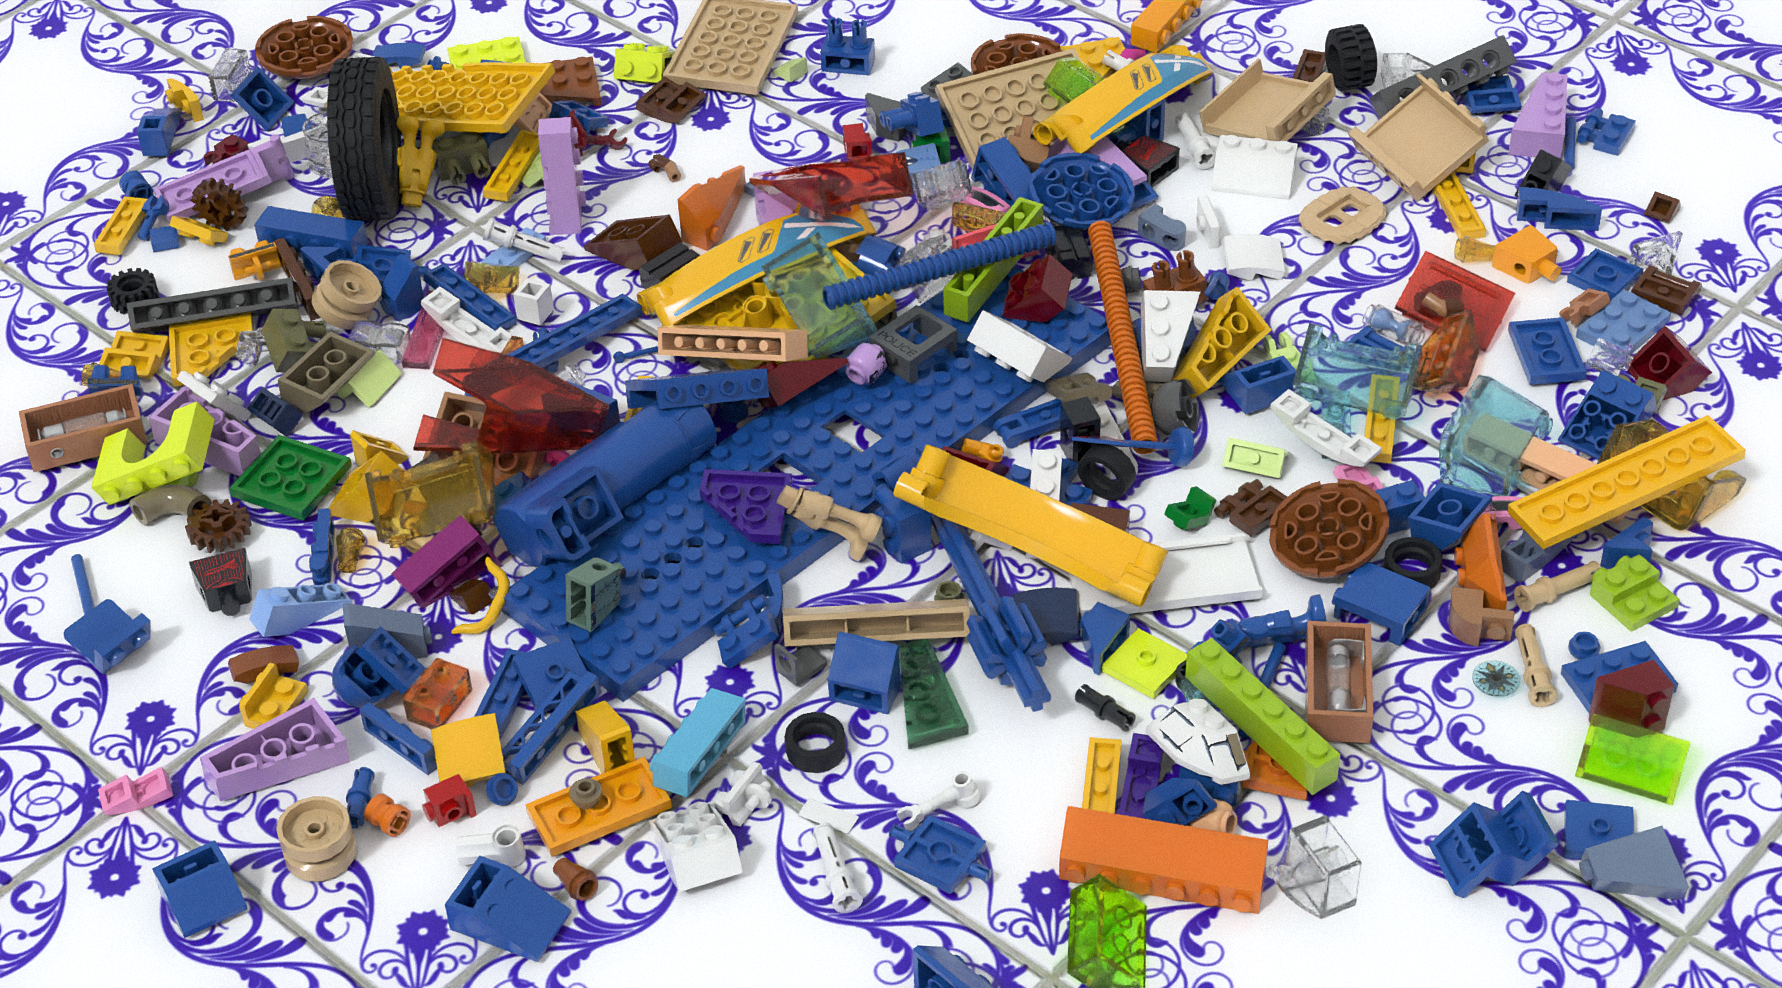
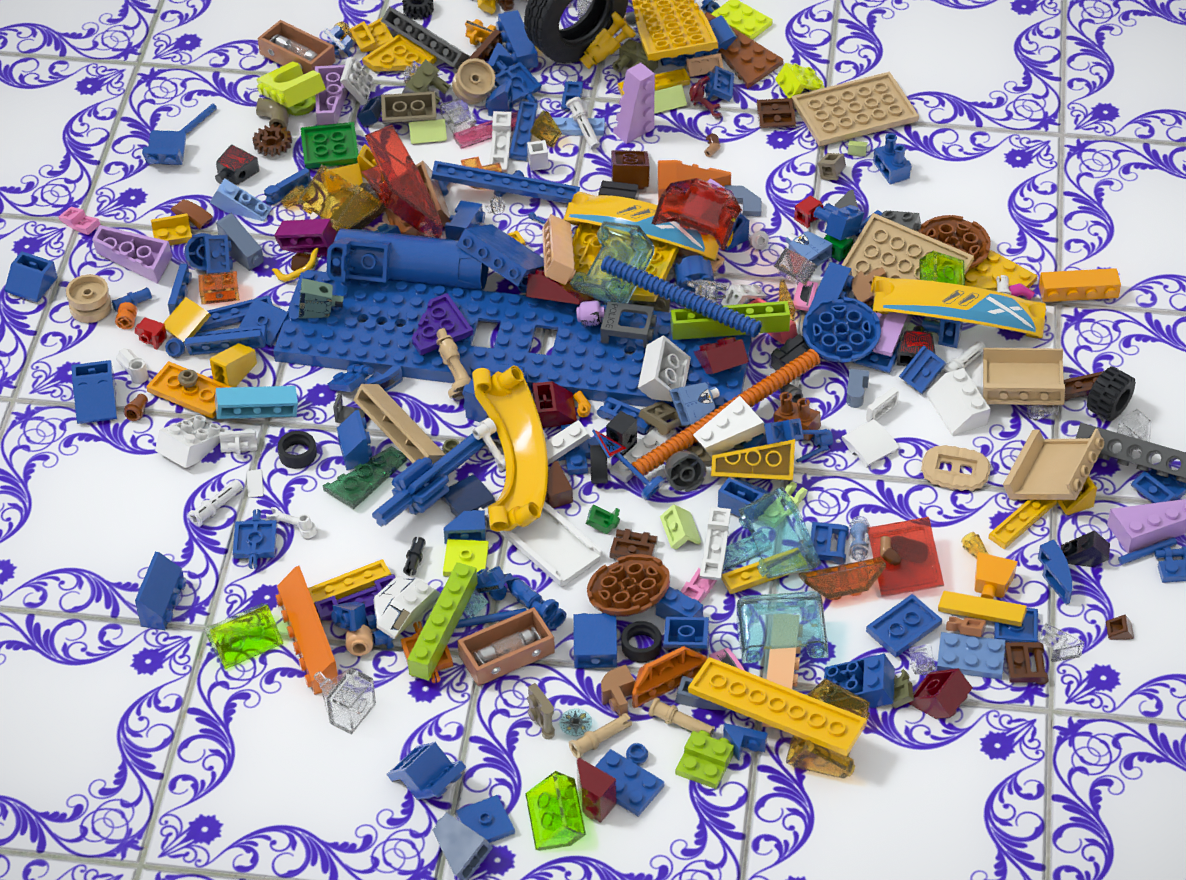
camera: 55 degrees right, 5 degrees up
none -> white brick [472,418,506,472]
none -> dark tan plate [527,683,555,739]
none -> blue slope [561,81,583,110]
none -> medium blue torso [669,382,720,426]
none -> blue slope [764,418,804,444]
none -> dark tan brick [818,153,846,180]
none -> blue plate [899,345,947,394]
none -> yellow tile [938,591,1027,627]

